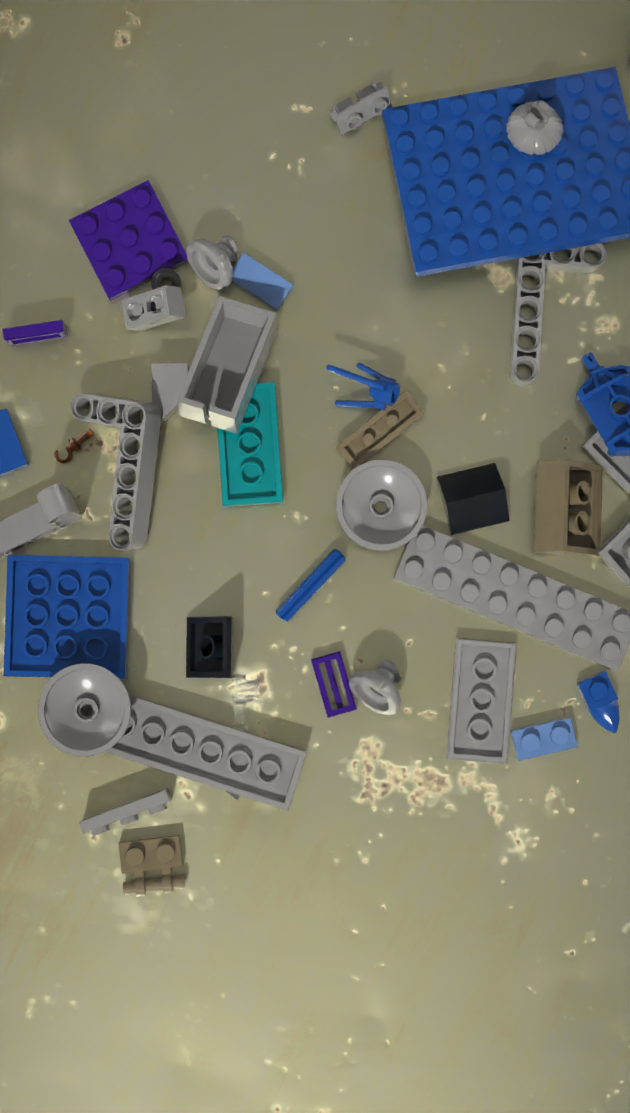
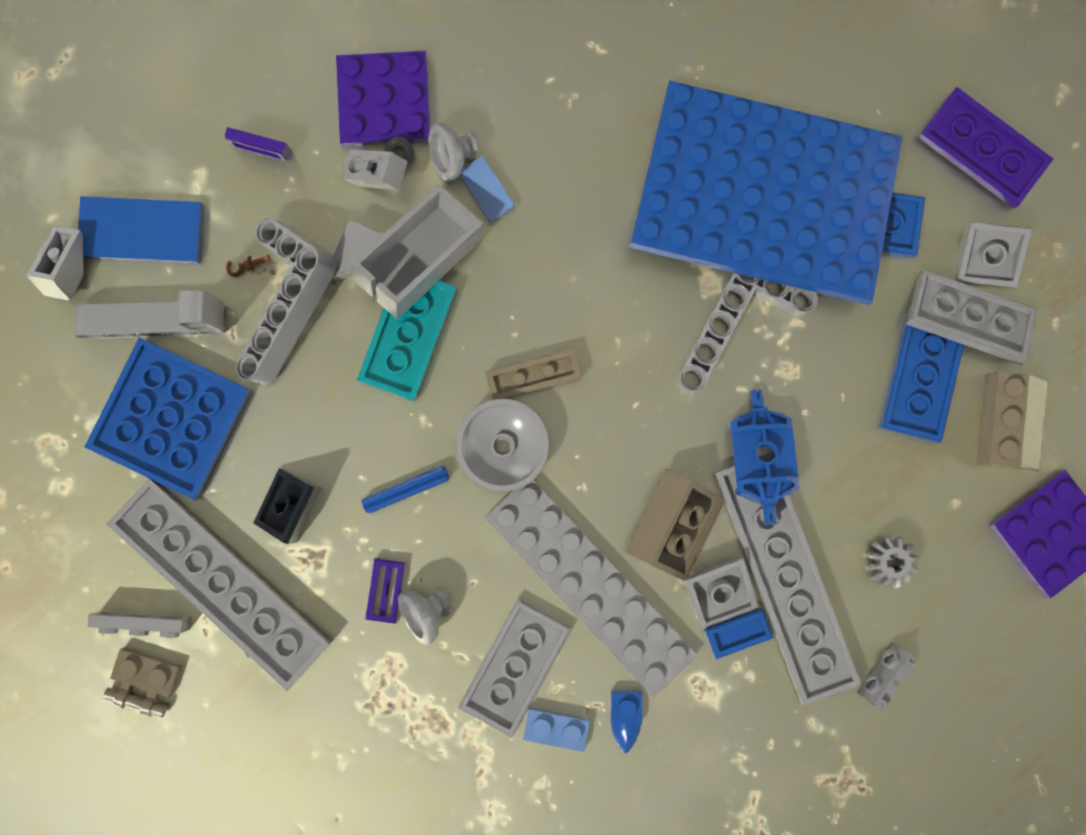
camera: 20 degrees right, 0 degrees up
light grey dish [38,664,131,757] -> none
clear bar [231,674,260,732] -> none
blue plant [326,363,400,410] -> none
light grey hinge [329,82,392,136] -> none
black slope [437,463,510,535] -> none
light grey hair [506,100,563,155] -> none

